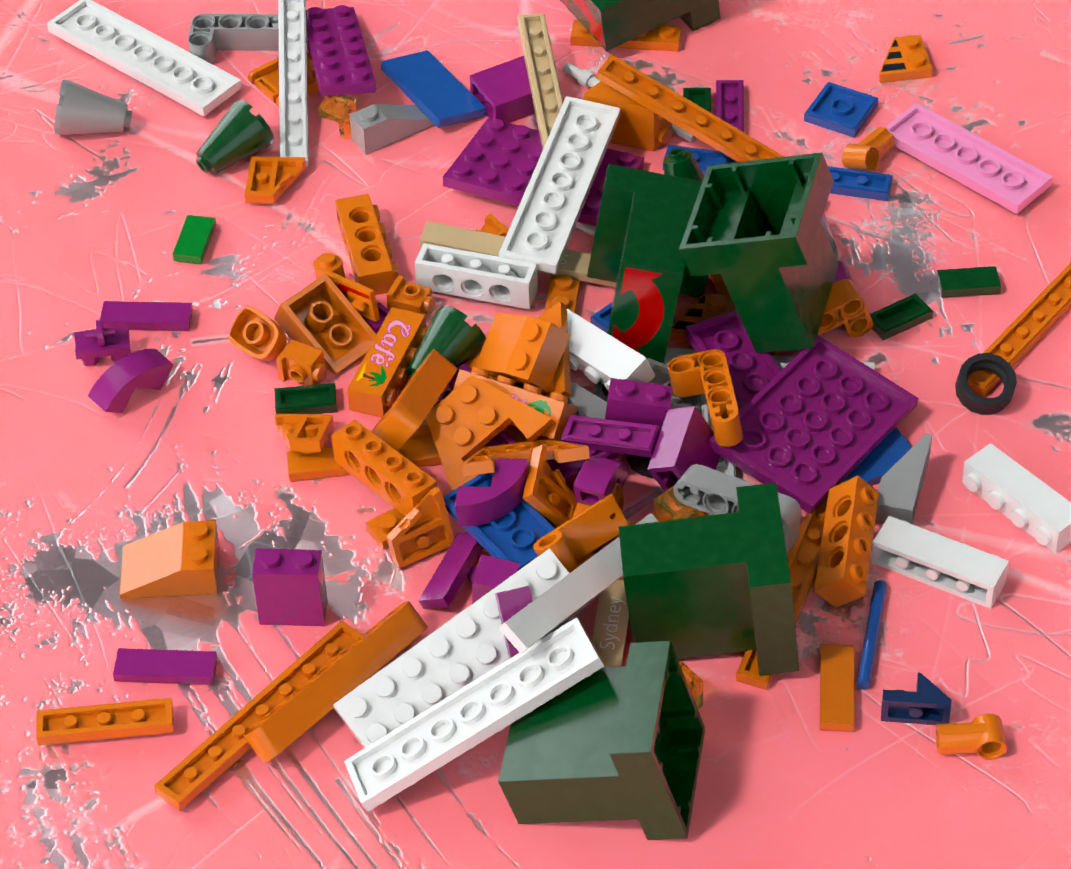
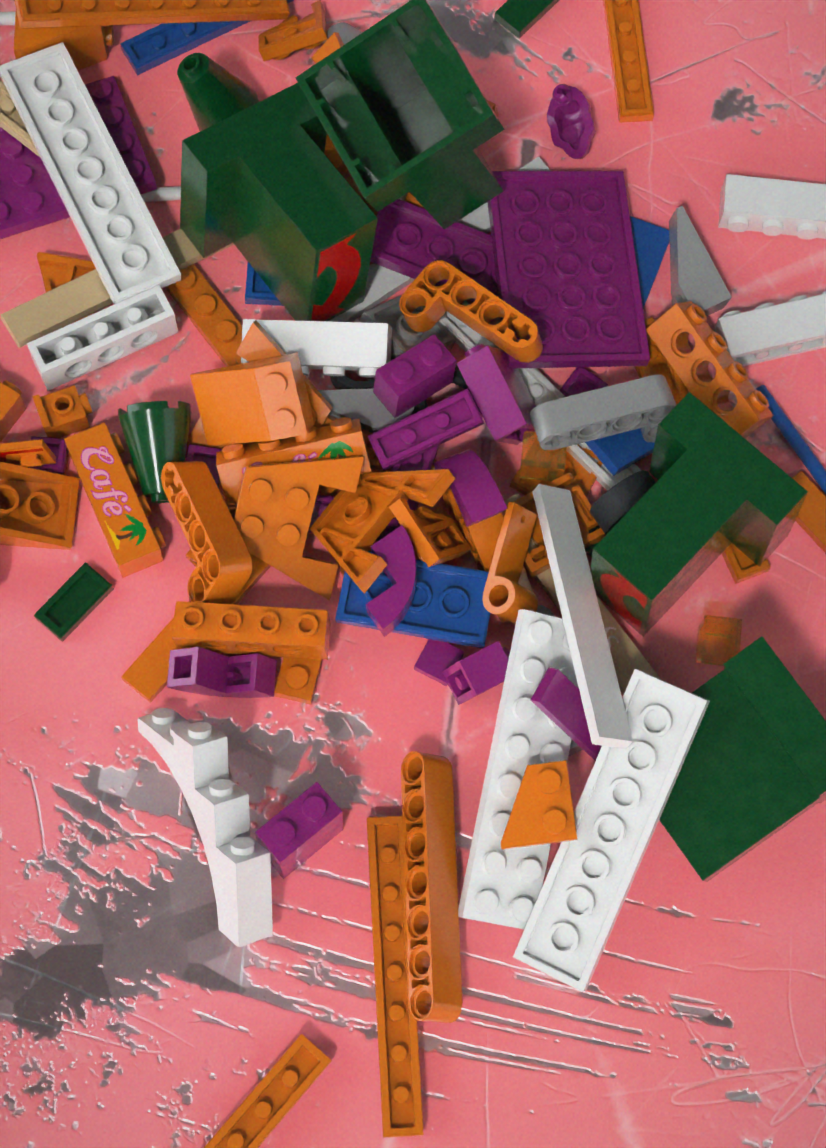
camera: 50 degrees left, 25 degrees up
magenta tile [113,648,218,685] -> none
orange slope [120,520,220,599] -> none
orange wing [274,414,334,455] -> none
orange brick [276,340,327,385] -> none
orange wing [386,487,454,569] -> none
magenta tile [418,532,483,609] -> none
dark green tile [870,293,933,341] -> none
black tyre [955,353,1017,415] -> none
none -> white arch [138,708,273,947]
none -> magenta brick [167,647,277,698]
none -> orange wing [501,760,578,850]
none -> magenta arm [547,84,596,159]

